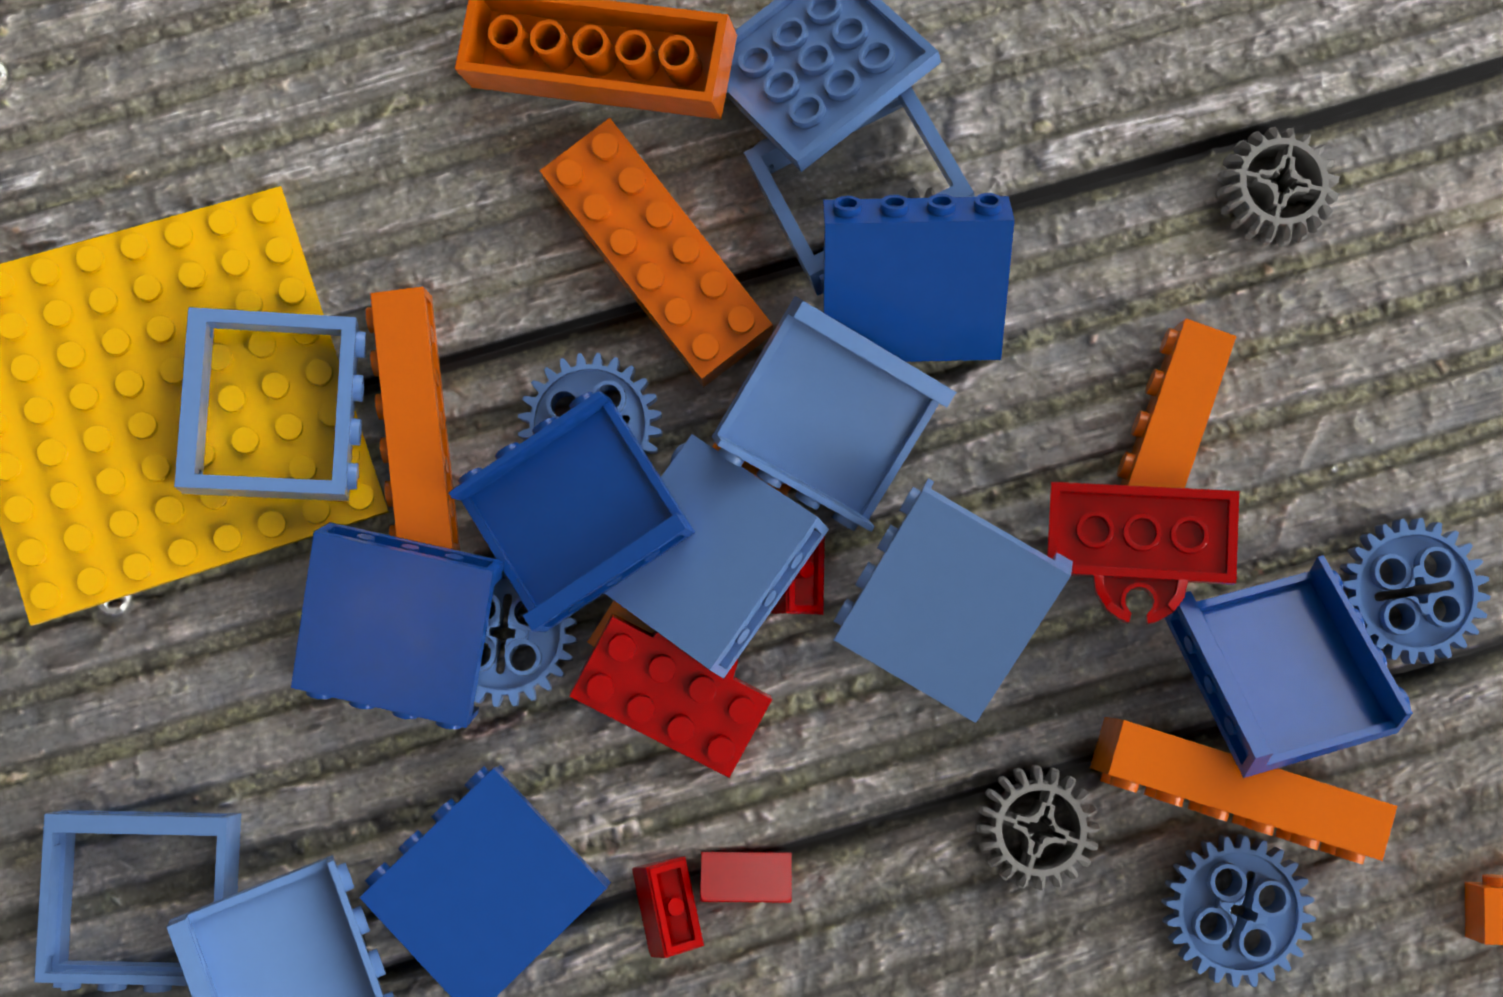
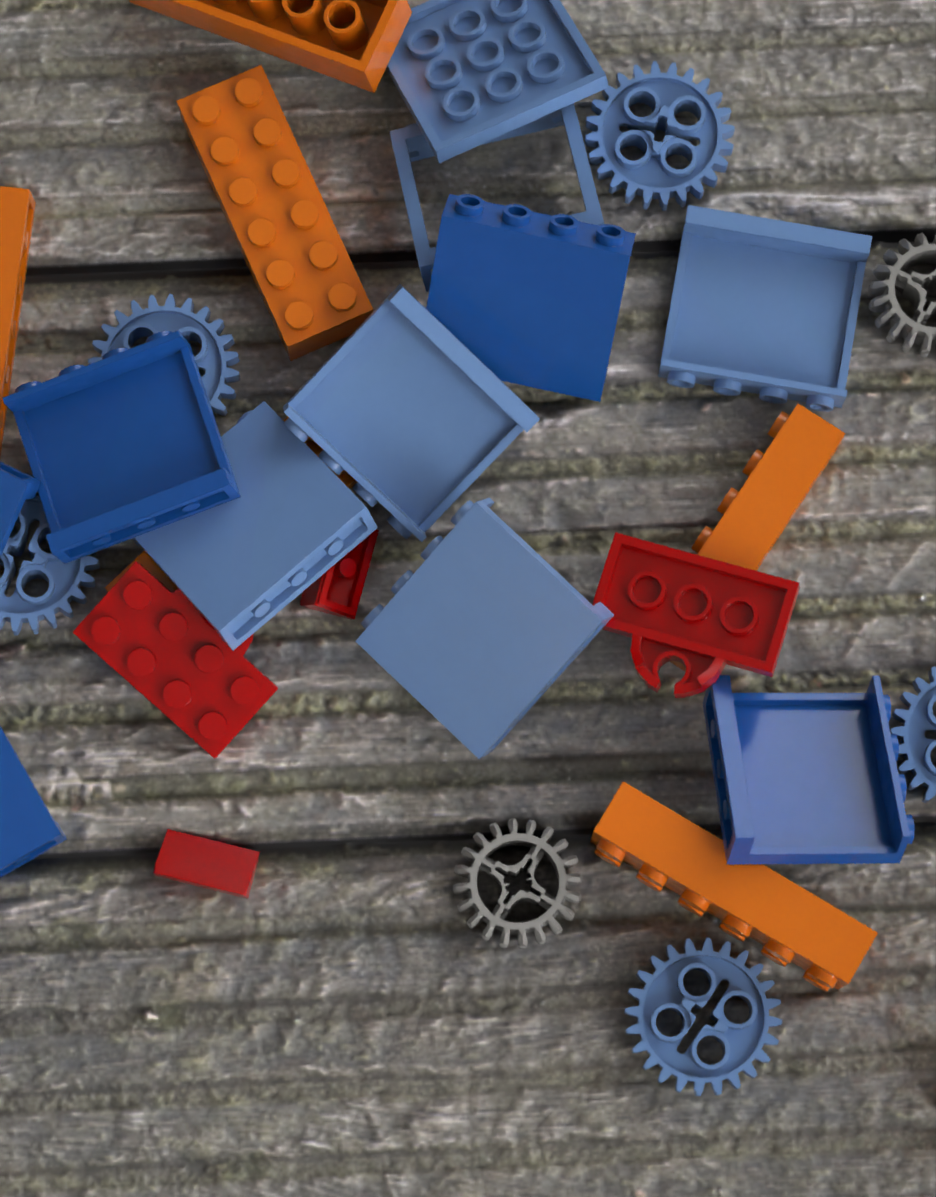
camera: 10 degrees right, 5 degrees down
red slope [632,856,704,958] -> none
none -> medium blue gear [585,61,735,211]
none -> medium blue panel [658,205,872,412]

